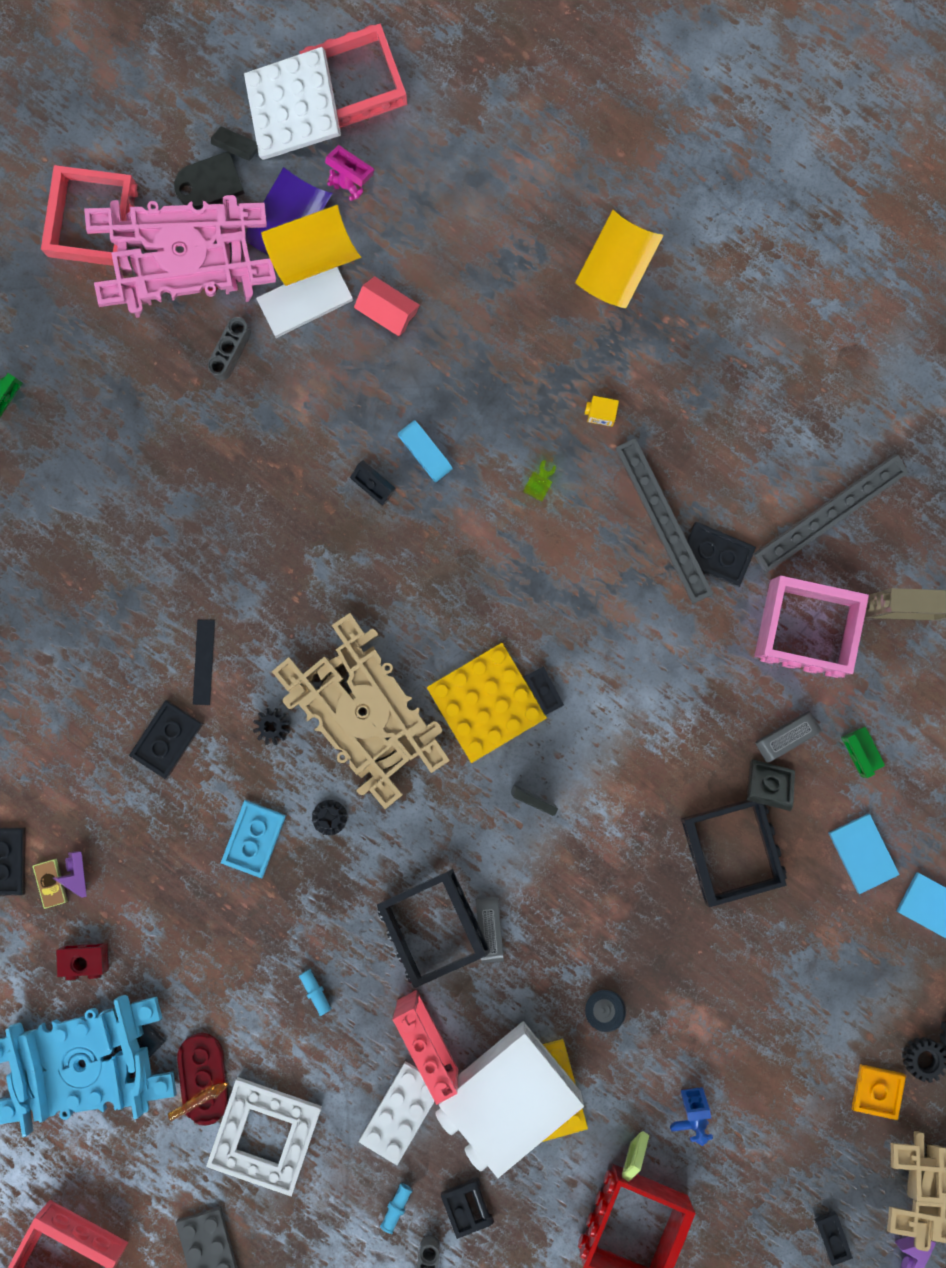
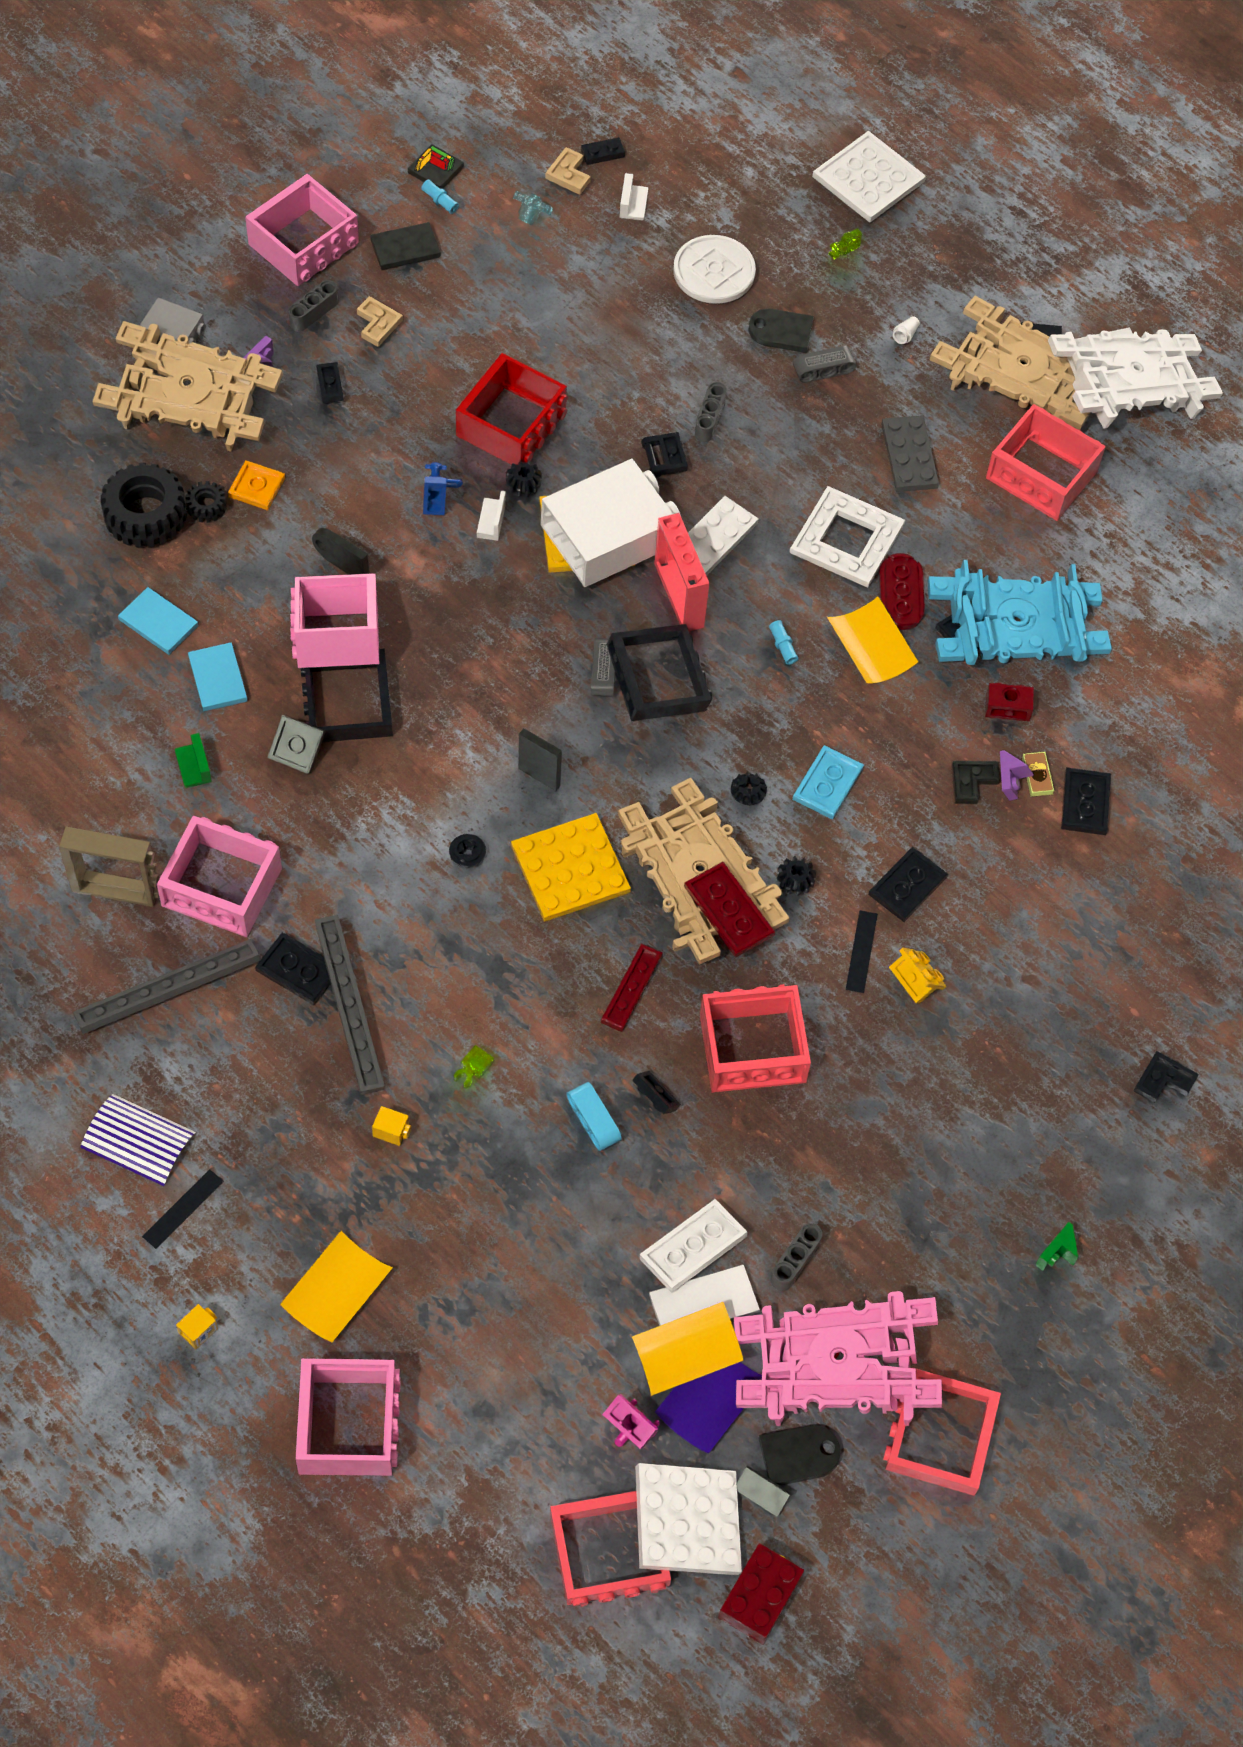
camera: 175 degrees left, 25 degrees down
clear orange piece [168,1083,228,1121] -> none
coral piece [354,276,420,336] -> none
medium azure pin [380,1183,413,1234] -> none
black plate [524,666,564,716] -> none
black wheel [585,990,626,1032] -> none
yellowish green tile [622,1131,649,1182] -> none
dark grey beam [755,711,822,762] -> none
none -> sticker [81,1094,196,1186]
none -> black sticker [142,1169,224,1249]
none -> yellow brick [176,1304,218,1350]
none -> bright pink window [290,574,379,668]
none -> bright pink window [296,1359,400,1476]
none -> pearl dark grey tile [312,528,370,575]
none -> black gear [449,834,486,869]
none -> white panel [477,491,506,541]
none -> black gear [506,460,542,497]
none -> dark red tile [601,943,663,1032]
none -> white plate [640,1199,747,1293]
none -> dark red tile [684,862,775,958]
none -> coral window [700,984,811,1093]
none -> dark red piece [718,1543,804,1645]
none -> yellow sticker [827,596,918,683]
none -> yellow bracket [889,948,946,1004]
none -> pearl dark grey tile [952,761,999,804]

